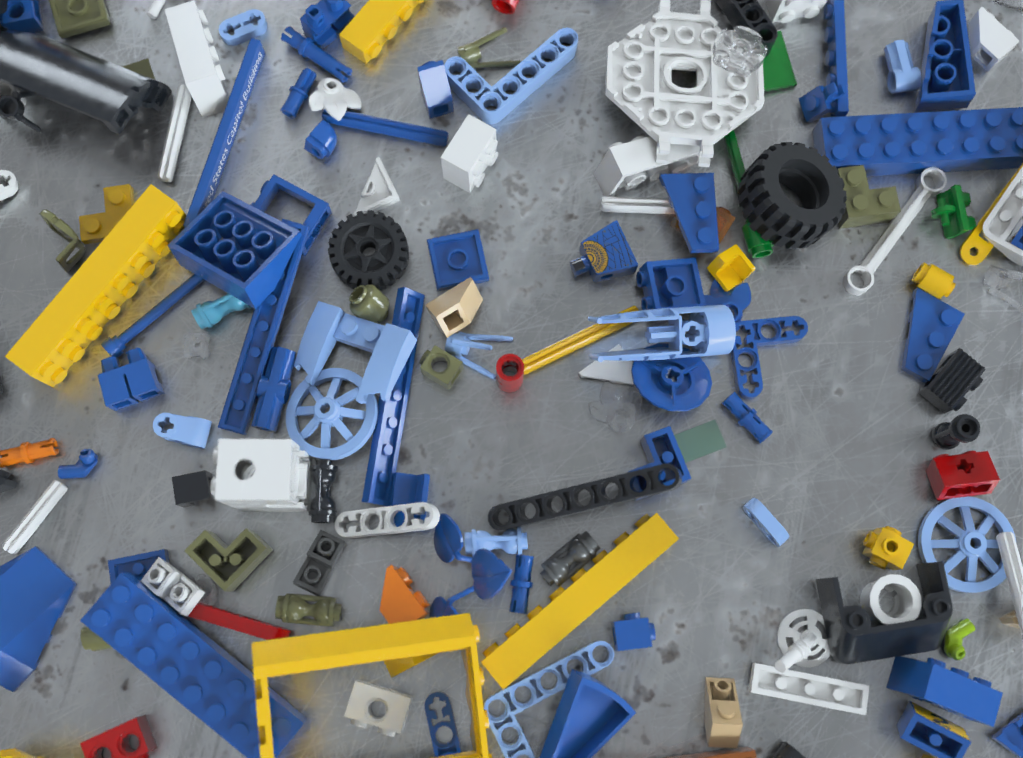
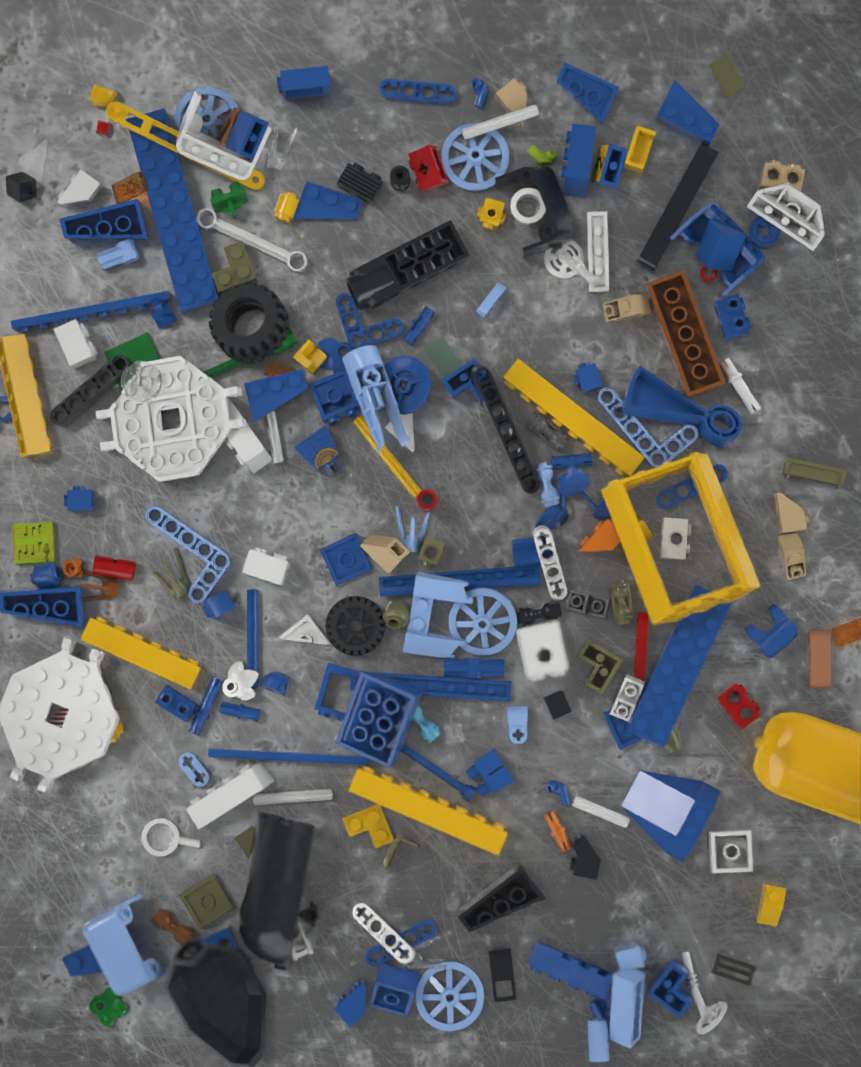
camera: 100 degrees left, 10 degrees up
none -> clear orange plate [111,172,148,204]
none -> black brick [345,220,470,313]

